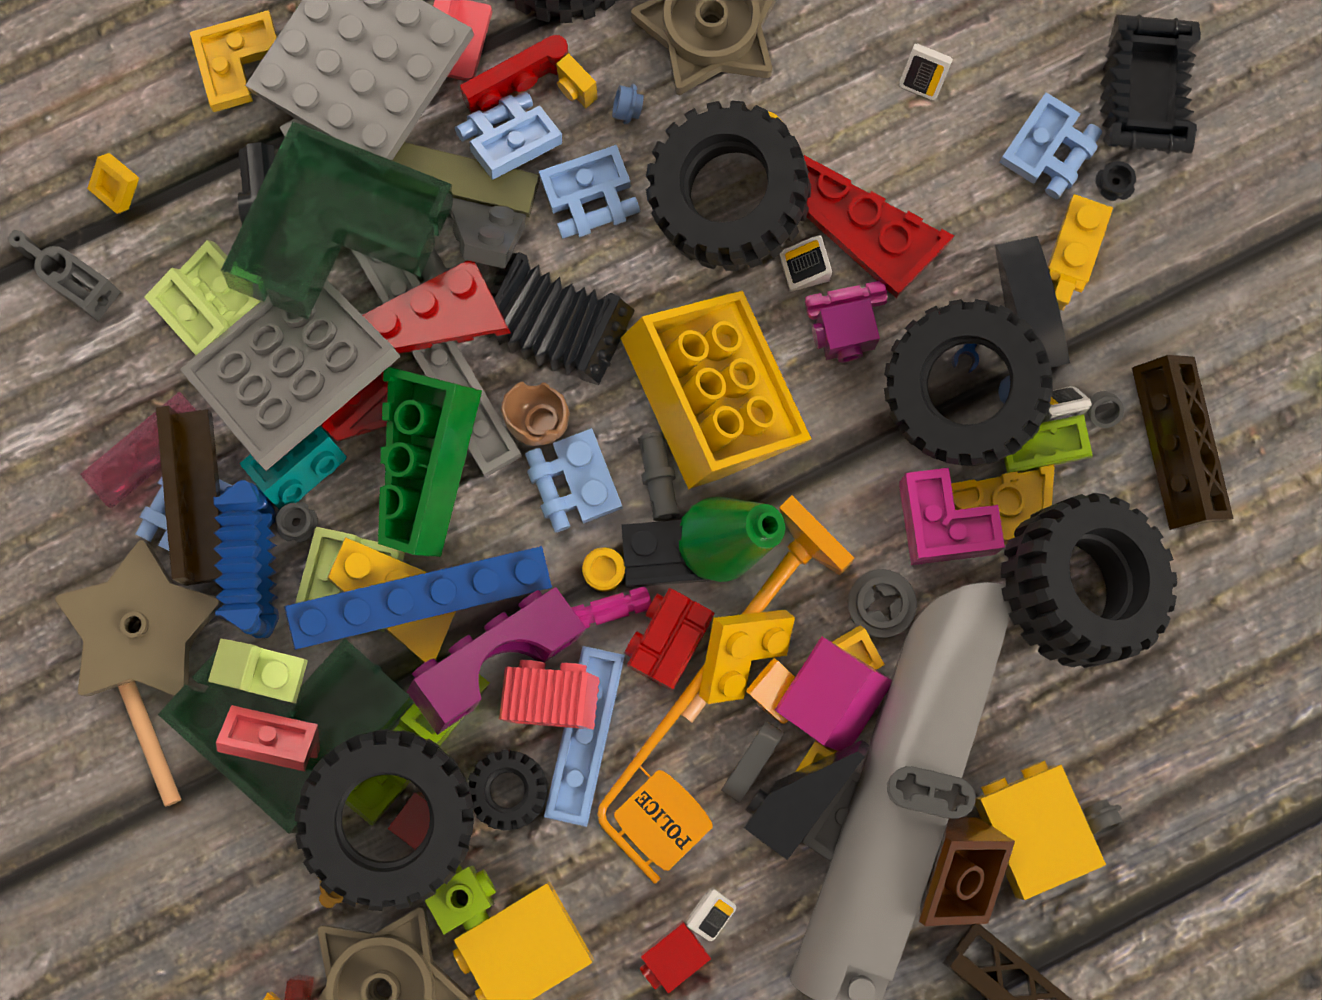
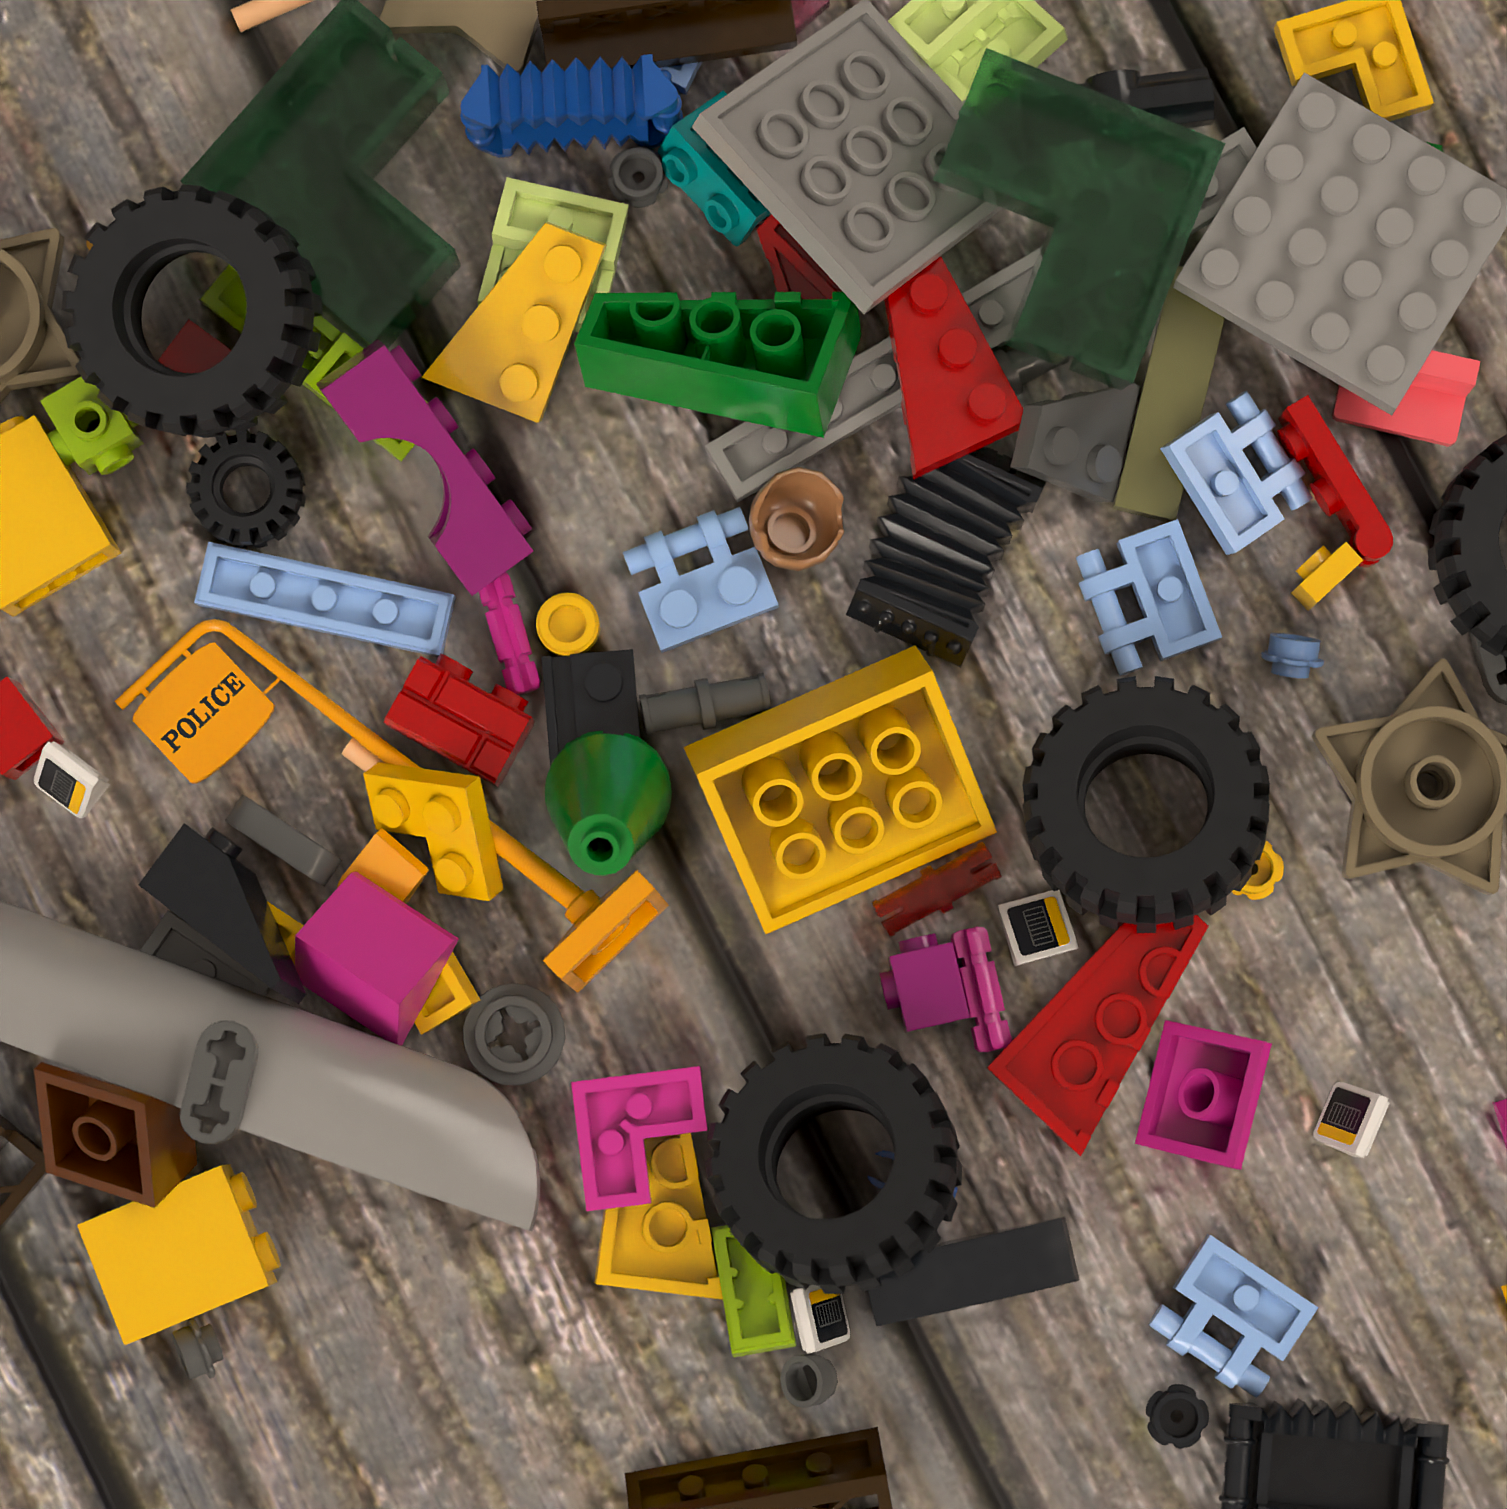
camera: 95 degrees right, 5 degrees up
yellowish green slope [208,638,308,704] -> none
coral panel [216,705,320,771] -> none
blue plate [284,546,552,650] -> none
coral brick [499,660,600,730] -> none
black tyre [1000,493,1177,668] -> none
yellow hinge [1048,194,1113,311] -> none
none -> clear red pin [871,842,1002,938]
none -> dark pink slope [1135,1020,1272,1170]

